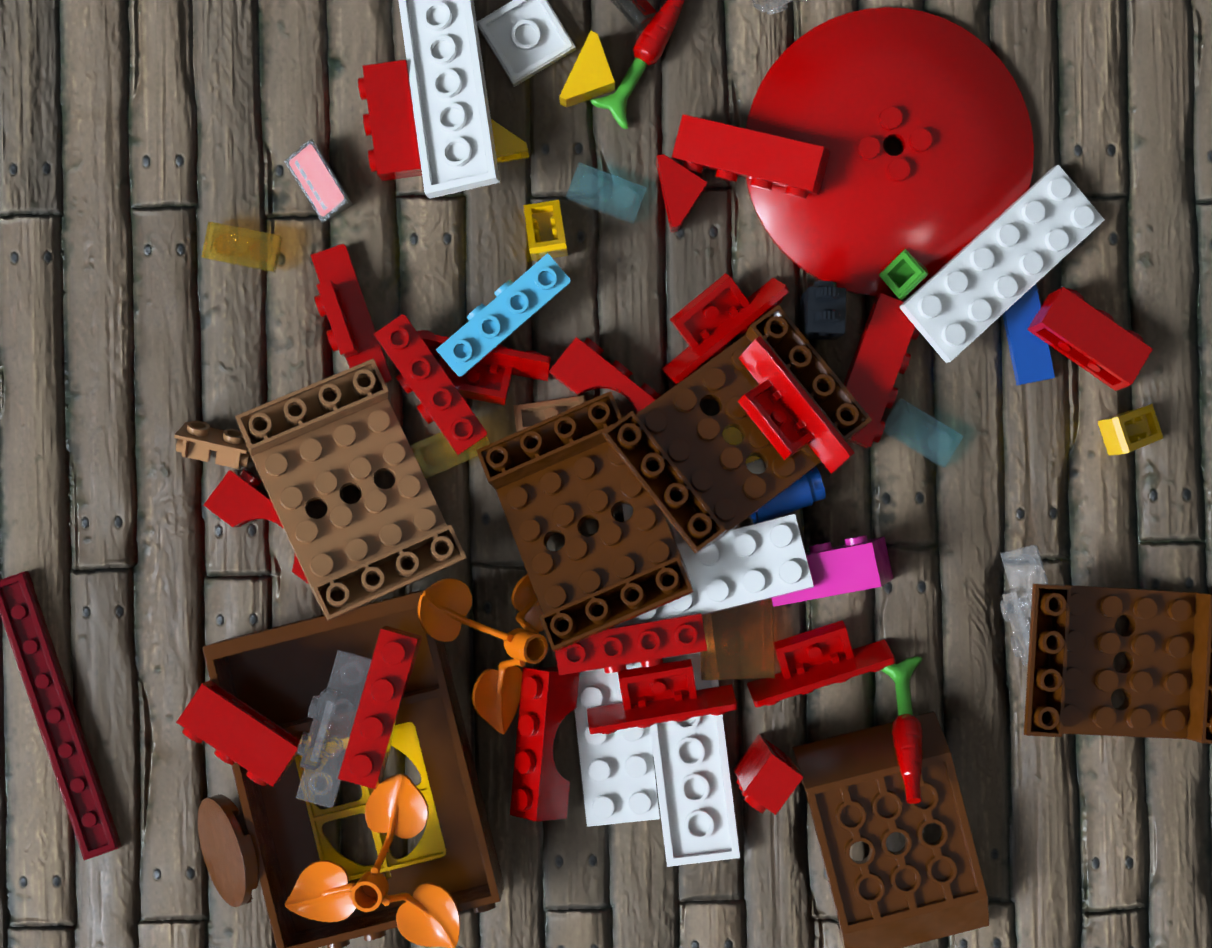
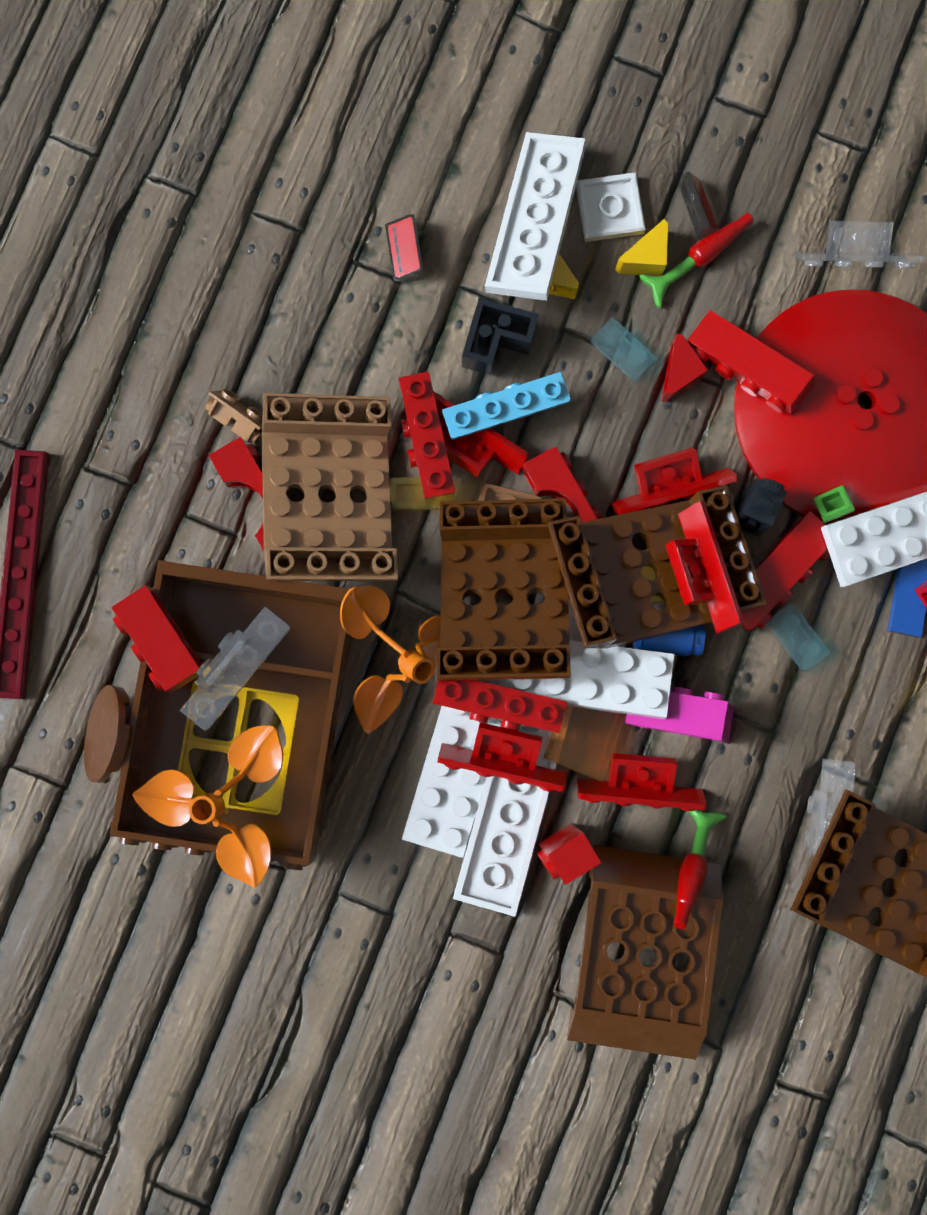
camera: 15 degrees right, 5 degrees down
clear yellow plate [201,221,283,273] -> none
red bracket [310,244,392,384] -> none
red arch [338,626,423,789] -> none
red brick [358,60,422,181] -> none
red arch [510,667,580,822] -> none
yellow slope [523,200,568,261] -> none
none -> black brick [462,298,539,375]

